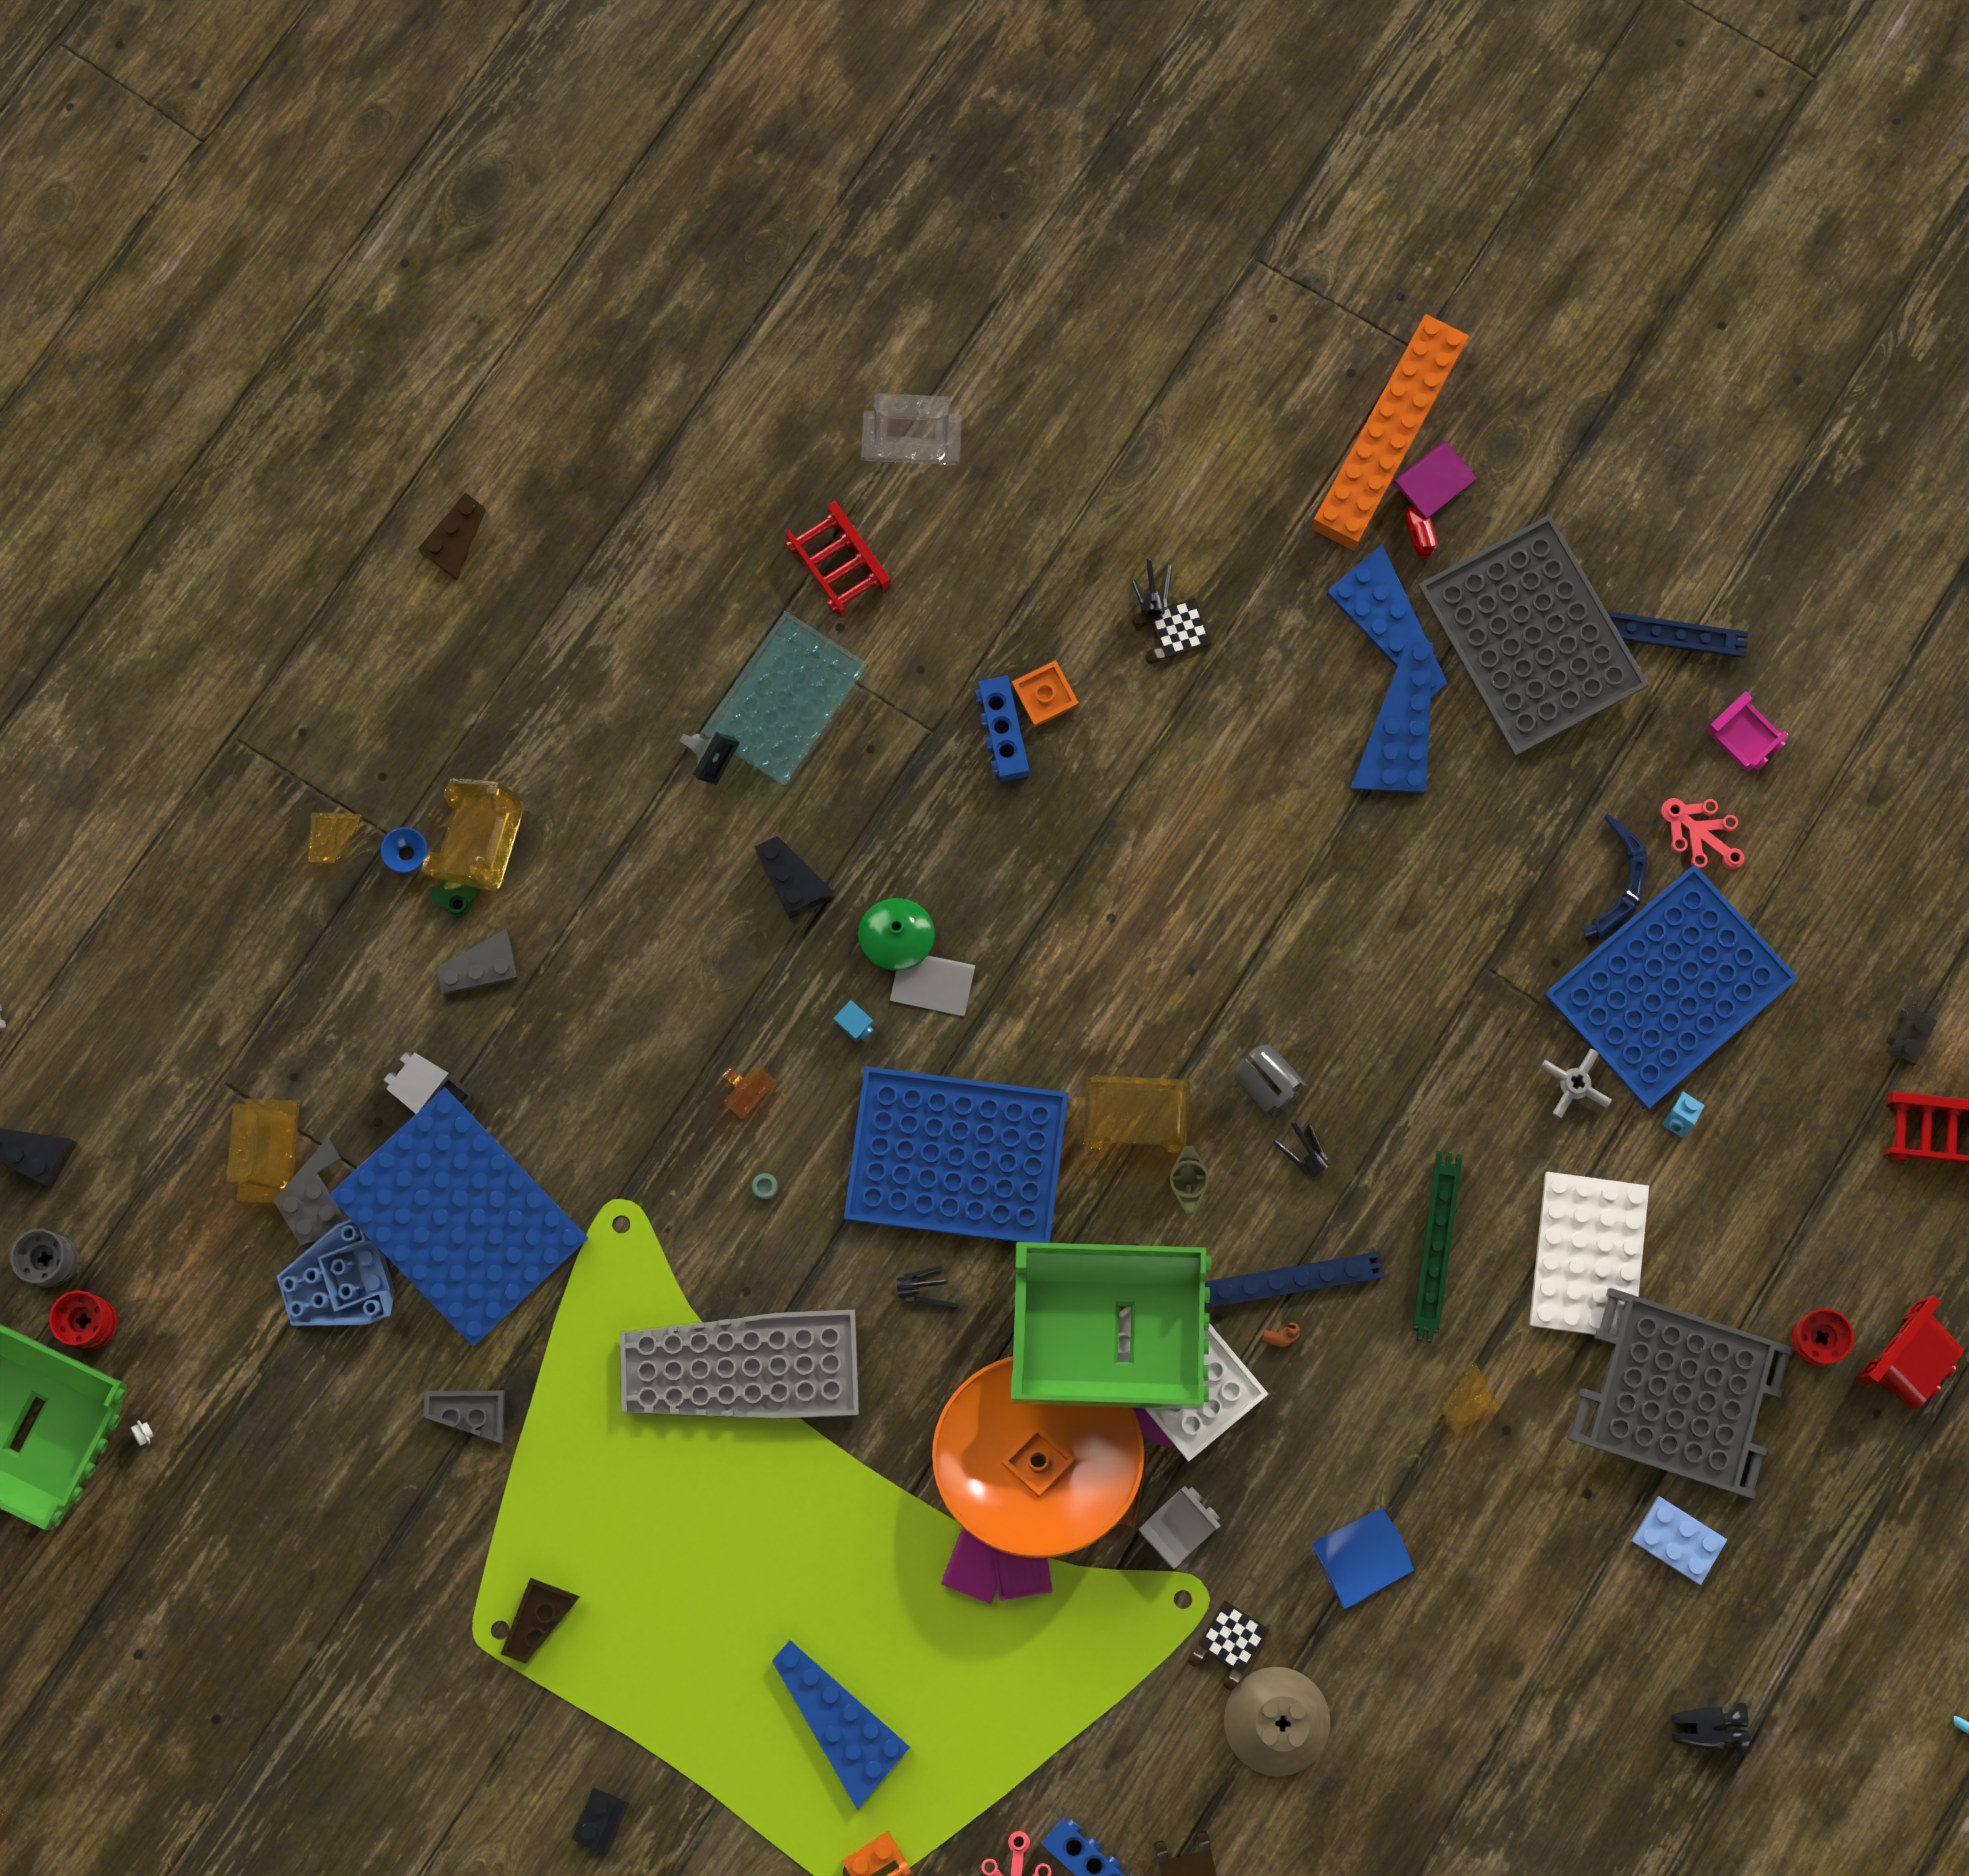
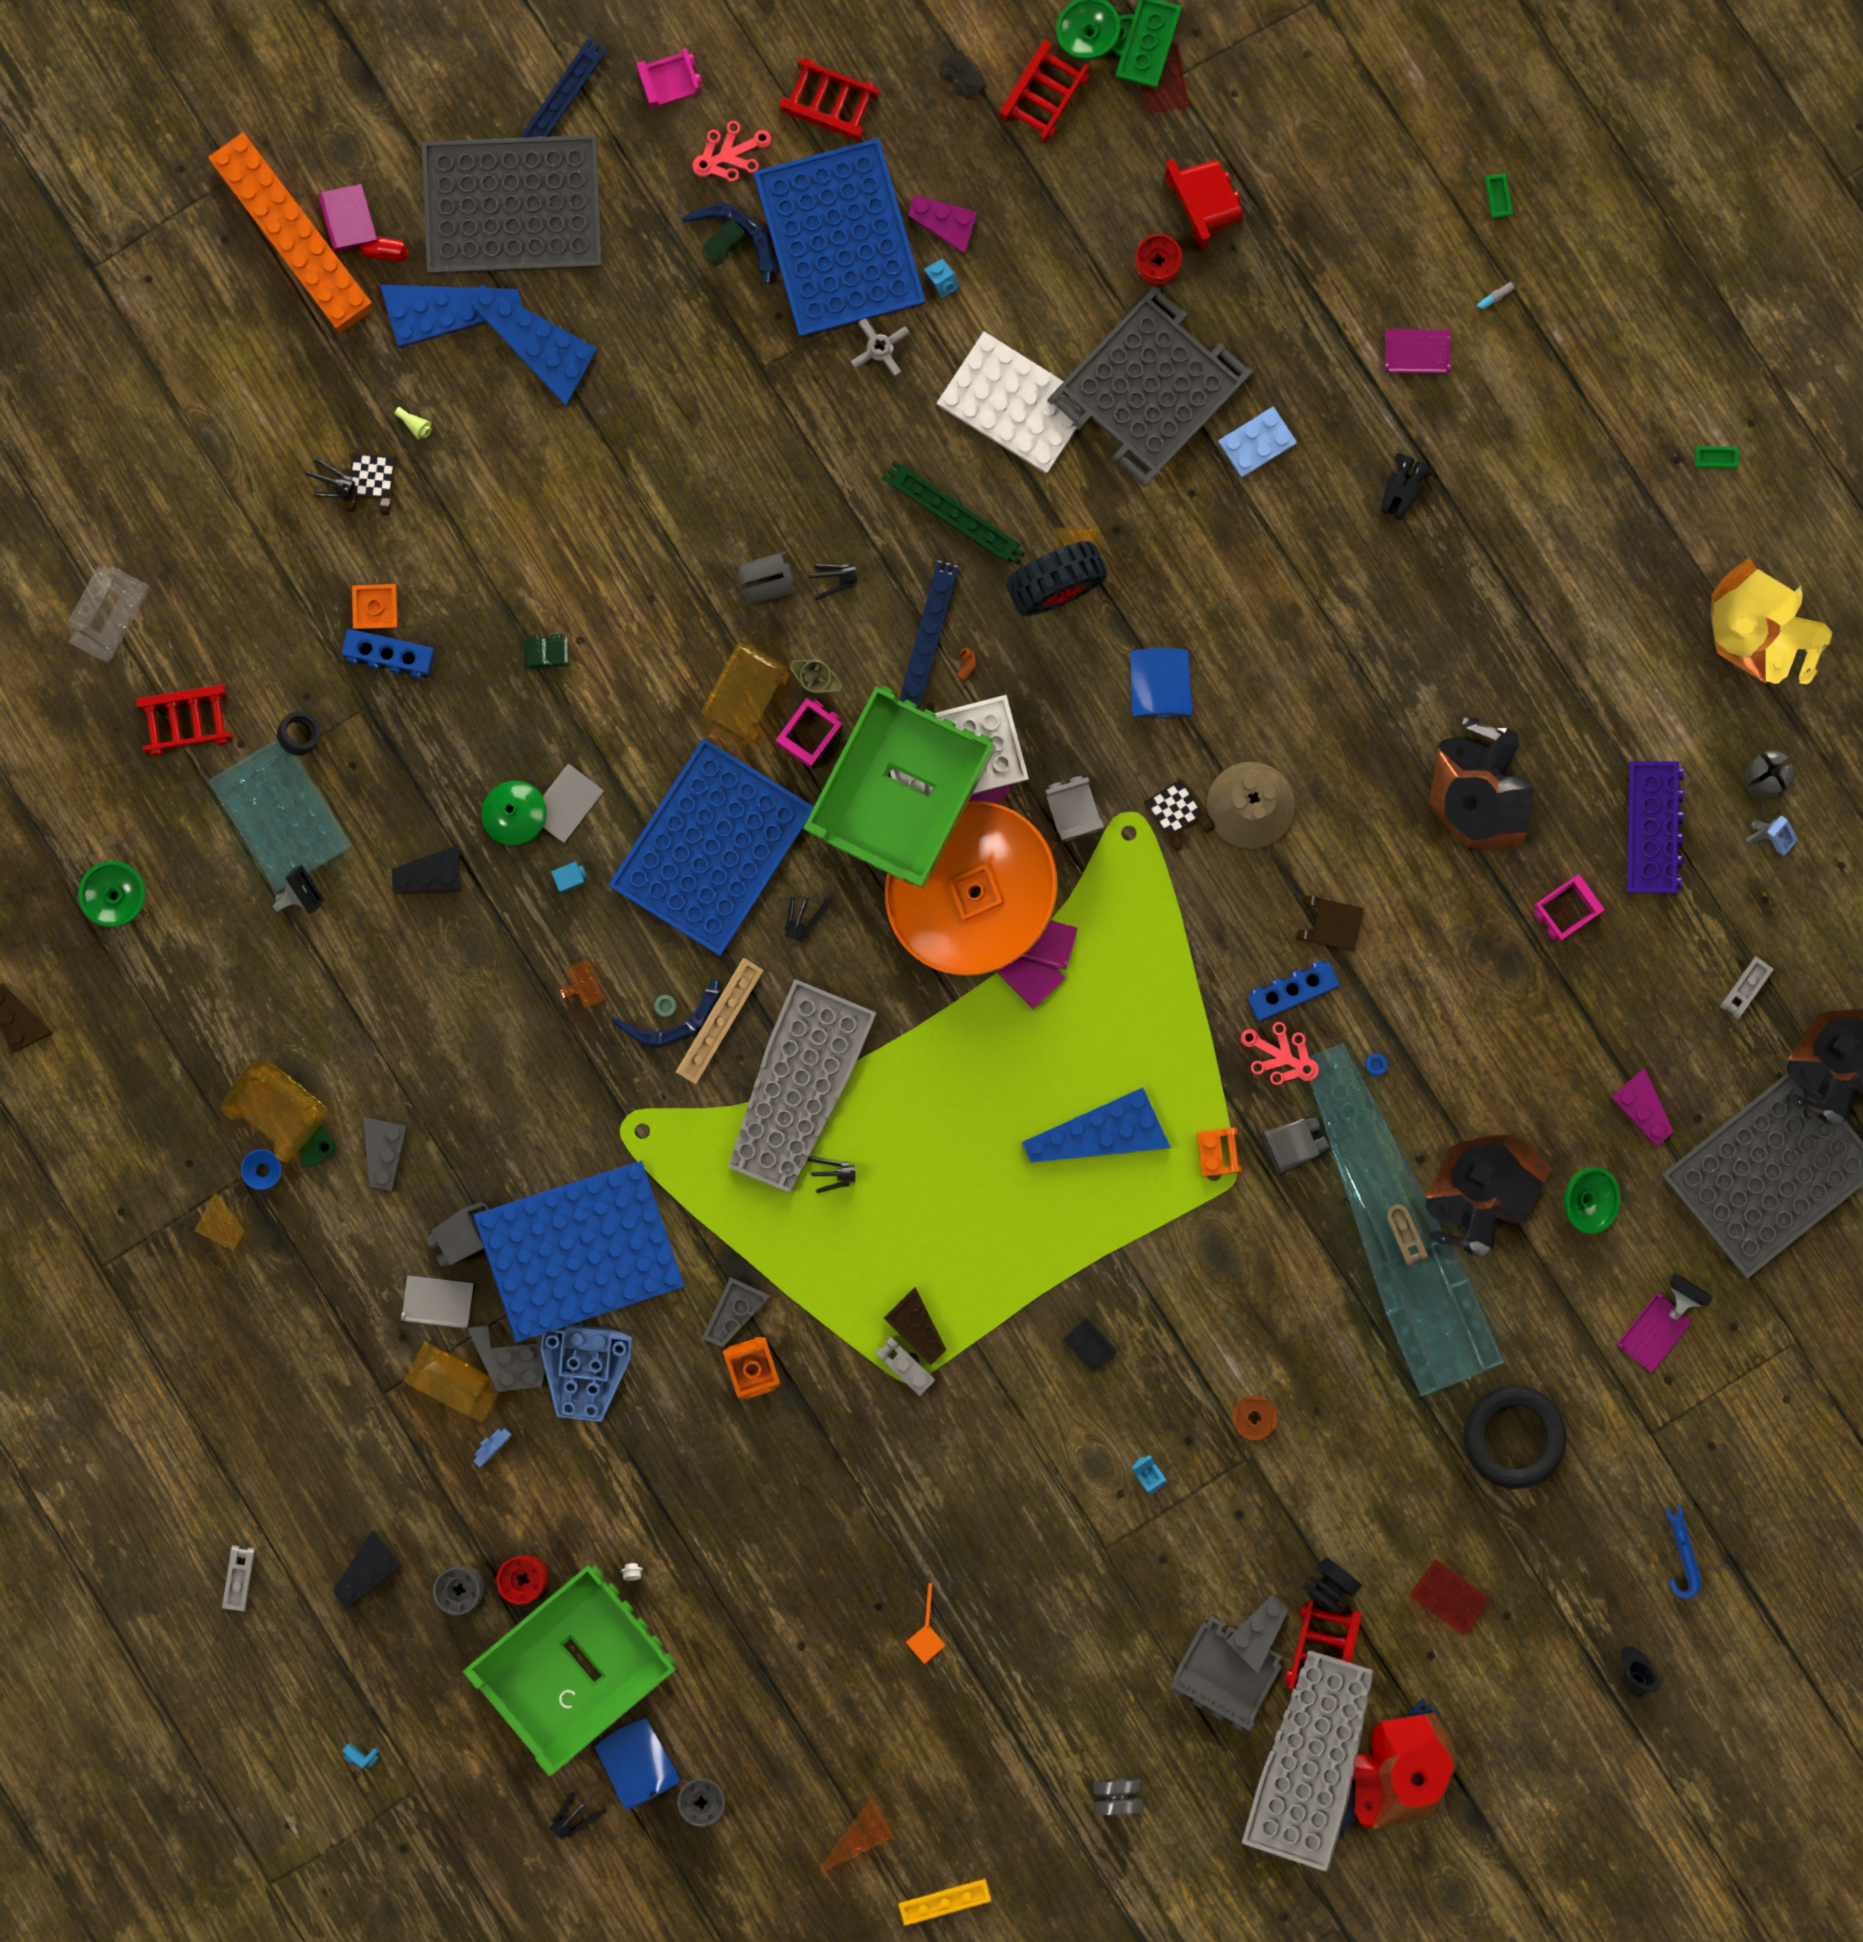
camera: 65 degrees left, 5 degrees up
none -> green dish [78,861,146,927]
none -> black tyre [277,711,321,756]
none -> yellowish green cone [394,407,432,440]
none -> light grey piece [401,1275,474,1329]
none -> medium blue plate [473,1428,512,1468]
none -> clear green brick [523,634,570,669]
none -> dark blue animal [612,979,722,1048]
none -> tan plate [676,958,763,1084]
none -> clear green brick [702,220,745,267]
none -> orange slope [723,1337,781,1399]
none -> dark pink window [776,698,843,769]
none -> red fence [779,58,879,142]
none -> black plant [807,1157,856,1193]
none -> light grey plate [875,1337,935,1396]
none -> orange piece [906,1583,946,1664]
none -> magenta wing [908,195,977,255]
none -> black wheel [1006,541,1107,616]
none -> magenta piece [1385,329,1451,373]

